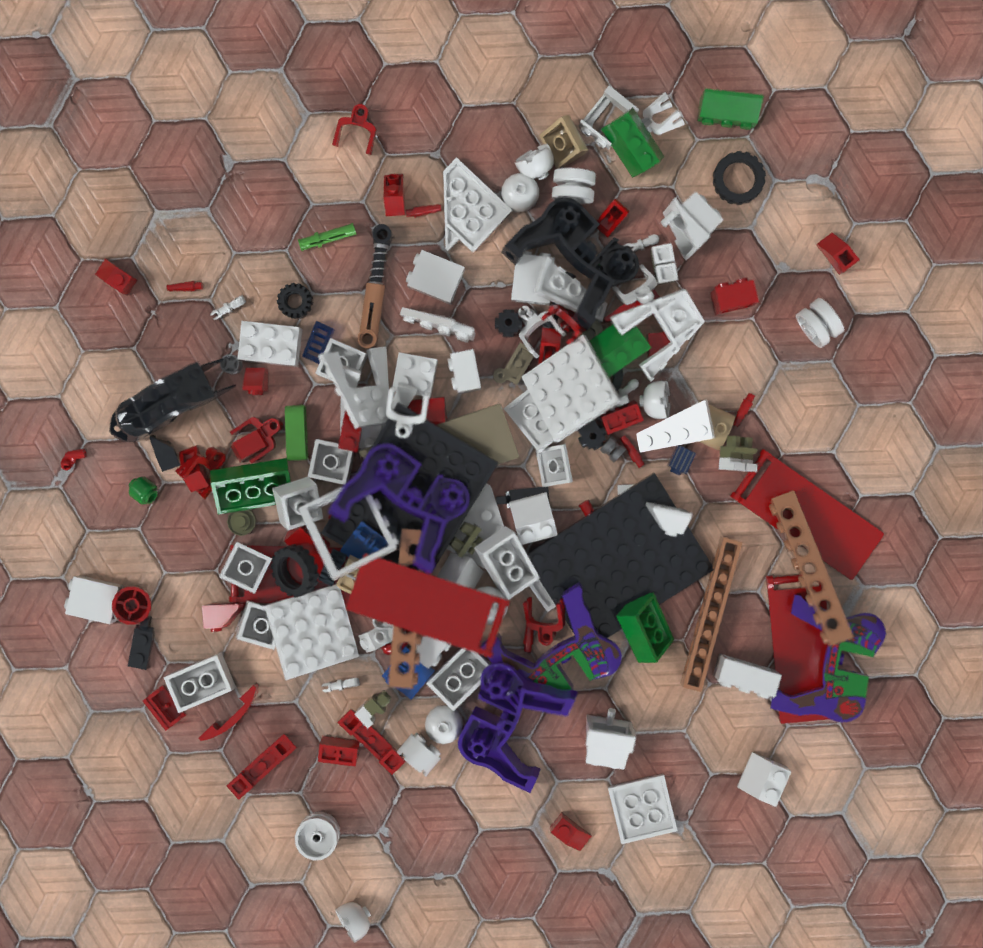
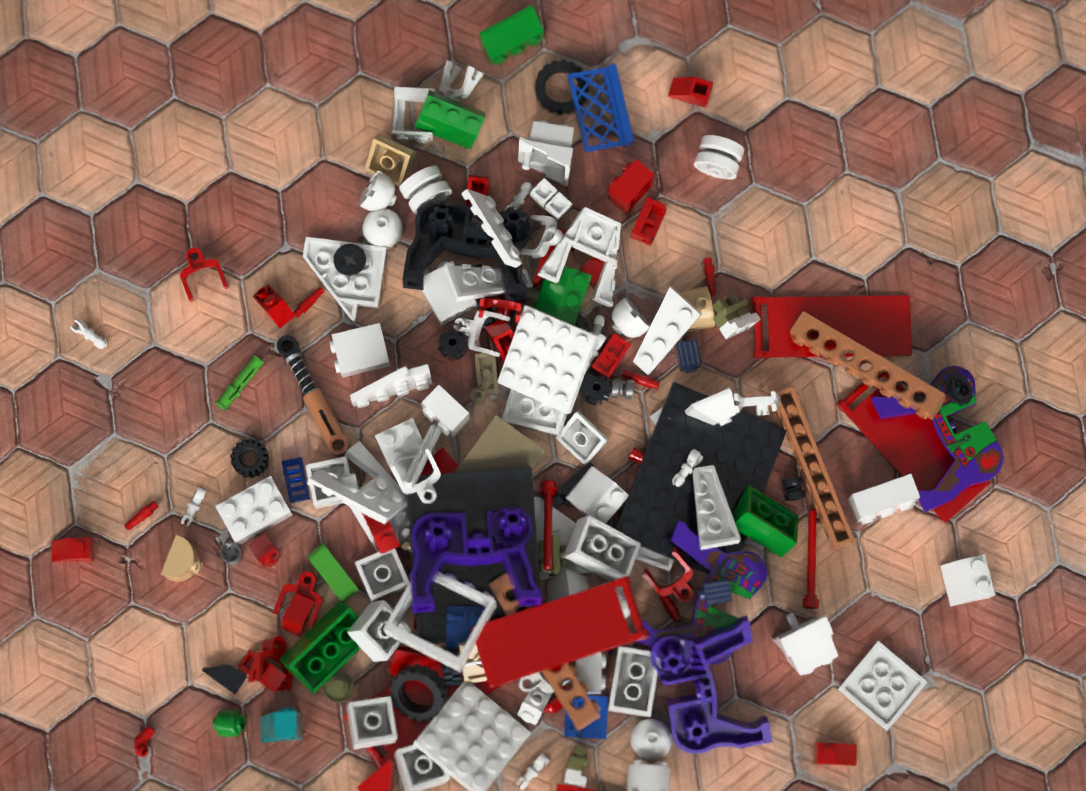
camera: 35 degrees left, 10 degrees down
black animal [109,358,236,442] -> none
none -> white piece [70,318,107,349]
none -> tan brick [161,535,203,582]
none -> teal wedge [260,707,303,743]
none -> black gear [333,244,366,276]
none -> white axle [403,425,441,489]
none -> white wing [461,189,522,268]
none -> red piece [540,480,557,571]
none -> blue fence [567,64,634,153]
none -> red hinge [631,196,667,246]
none -> white piece [672,449,703,487]
none -> white wing [693,465,741,550]
none -> dark blue brick [699,579,732,605]
none -> white piece [734,391,780,415]
none -> black wheel [782,477,806,502]
none -> red piece [802,509,819,609]
none -> black gear [943,373,973,406]

